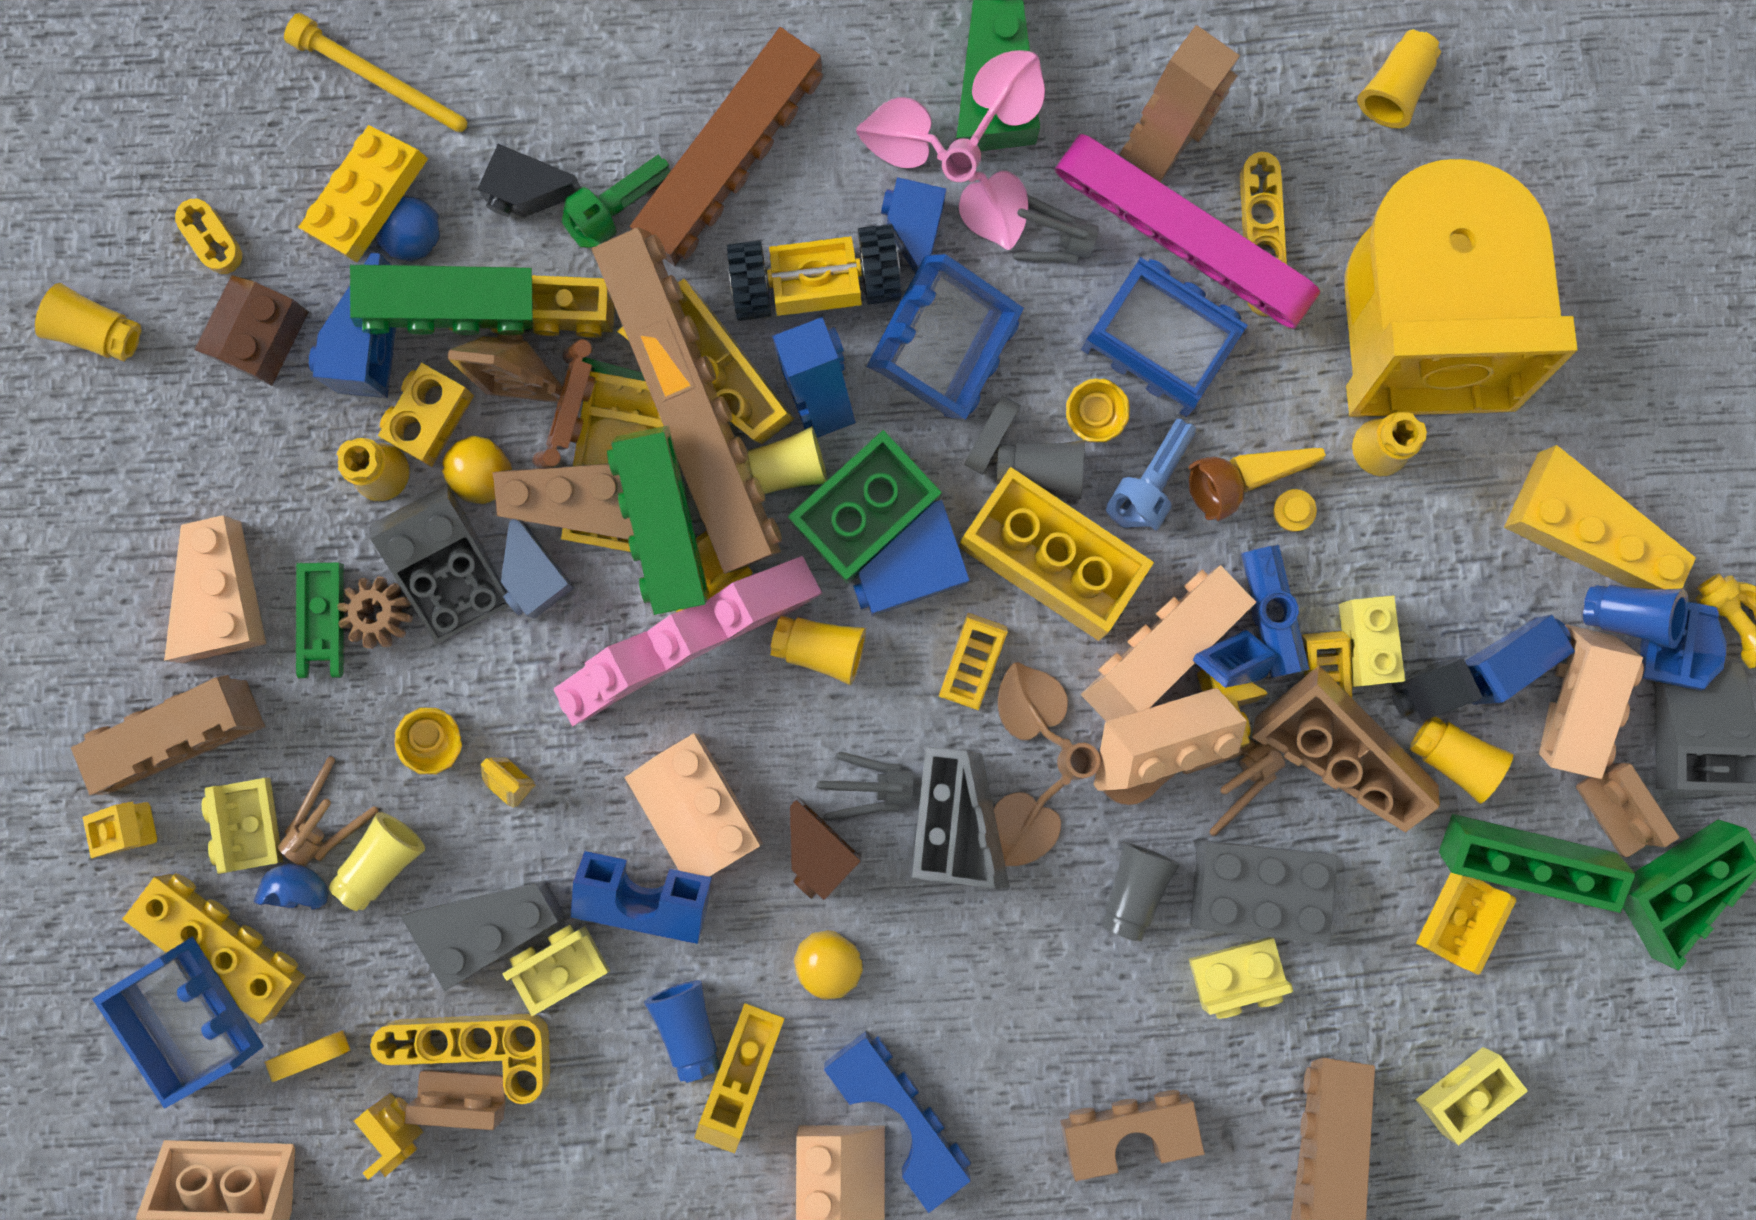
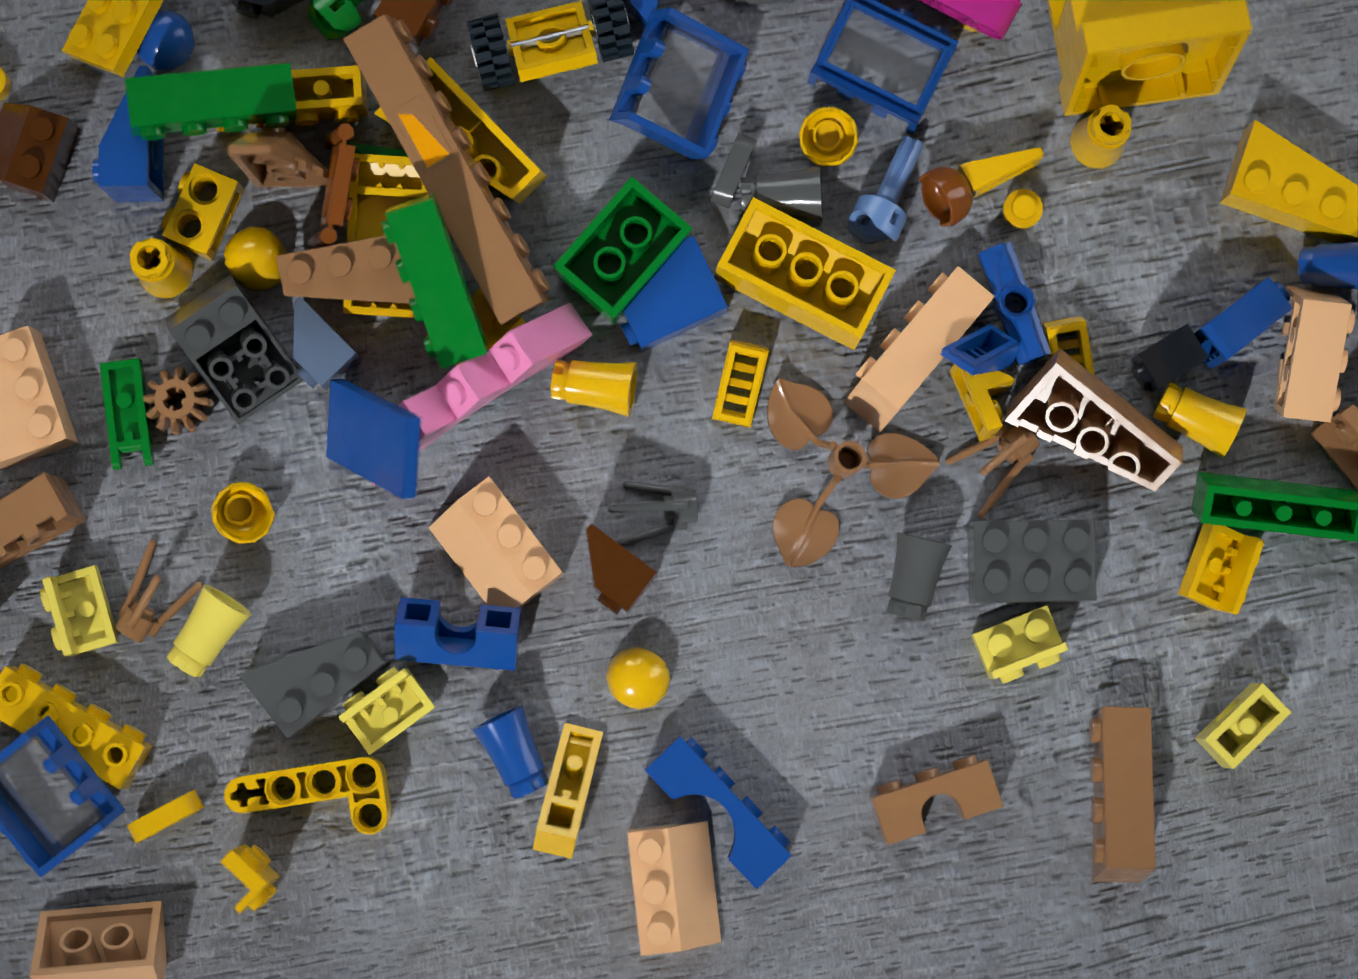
camera: 10 degrees left, 0 degrees up
blue hair [254,864,329,910] -> none
medium nougat bracket [405,1069,506,1130] -> none
yellow slope [481,757,536,808] -> none
light yellow plant [745,426,828,494] -> none
blue wedge [772,317,856,438] -> none
dark grey wedge [912,747,1010,889] -> none
light nougat slope [1094,688,1247,791] -> none
light yellow brick [1338,595,1405,687] -> none
none -> blue tile [326,379,421,499]

